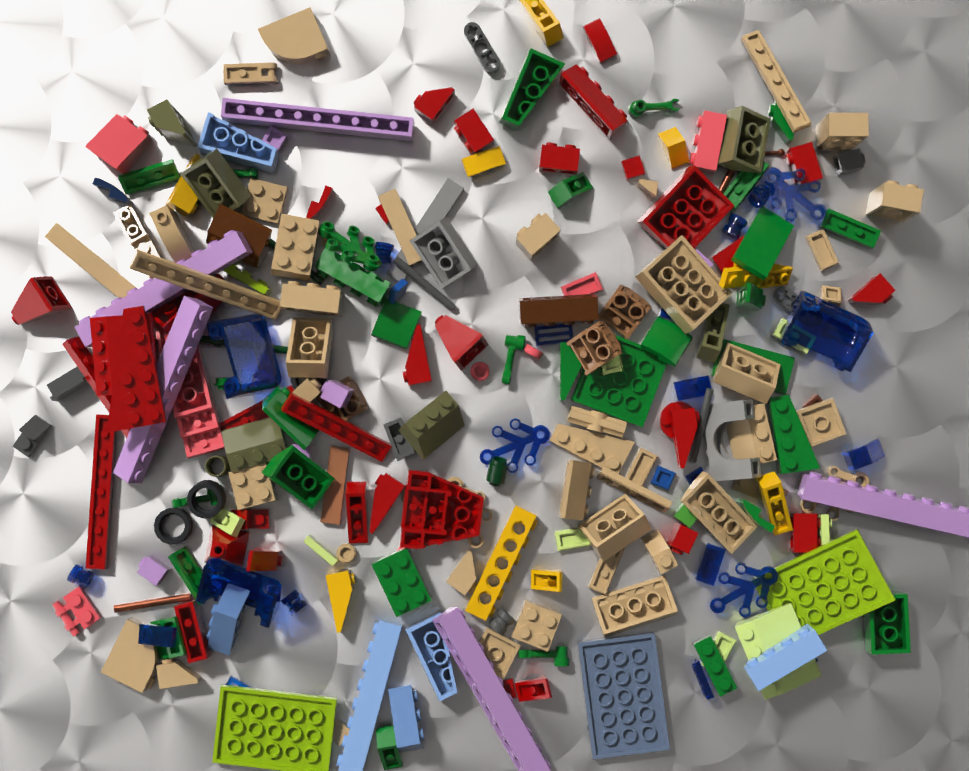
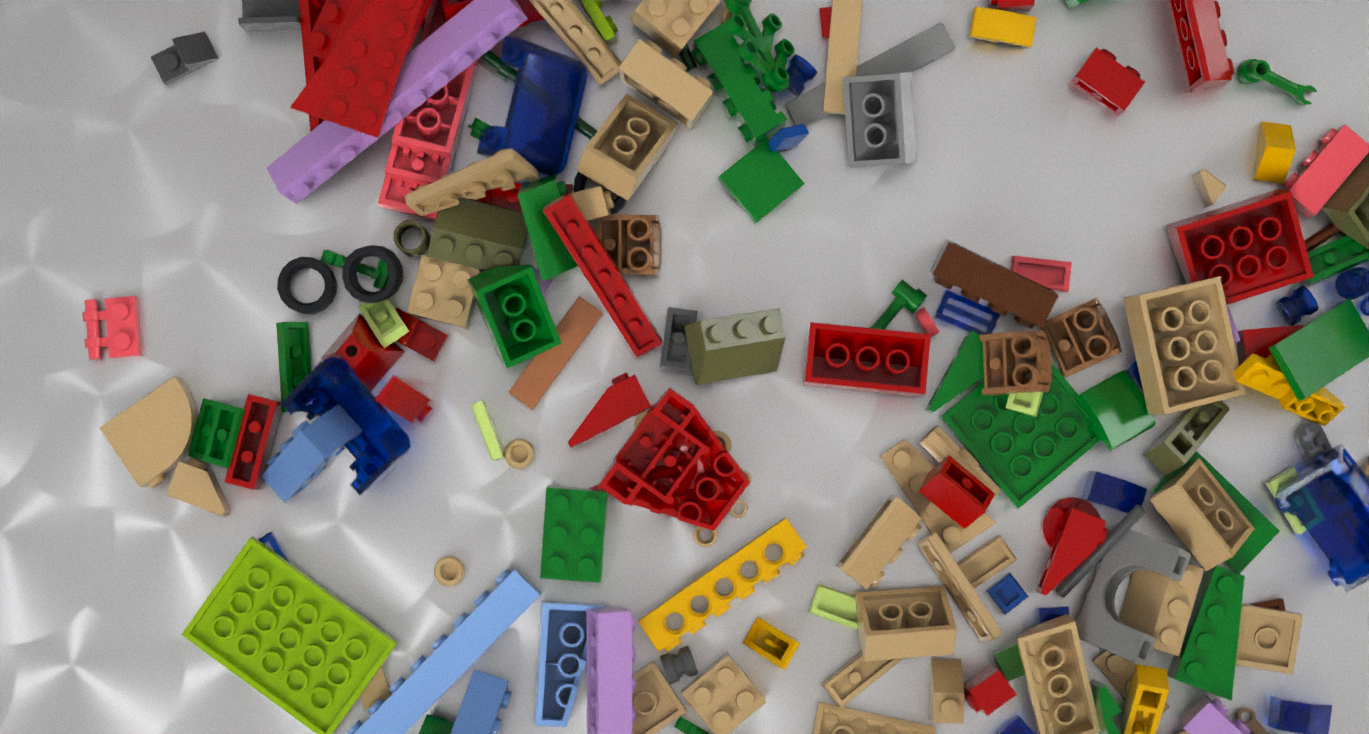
camera: 25 degrees right, 0 degrees up
clear blue wheel [67,564,95,590] -> none
red plate [85,414,116,570] -> none
copper bar [114,593,192,613] -> none
lavender brick [137,555,171,586] -> none
clear blue tile [138,623,177,648] -> none
clear blue wheel [281,589,308,616] -> none
lavender brick [320,379,354,408] -> none
yellow slope [325,569,356,633] -> none
red slope [345,482,368,543] -> none
dark grey bar [393,256,456,311] -> none
red slope [403,324,432,386] -> none
slope [434,315,489,371] -> none
tan slope [446,549,477,595] -> none
coral tile [470,362,490,381] -> none
clear blue plant [480,418,550,473] -> none
dark green brick [486,456,508,486] -> none
tan brick [516,213,561,261] -> none
green slope [548,172,593,208] -> none
red tile [621,155,645,180] -> none
green slope [735,283,766,311] -> none
none -> tan wing [404,148,540,216]
none -> tan tile [434,556,465,586]
none -> red slope [803,322,931,397]
none -> red brick [919,455,995,530]

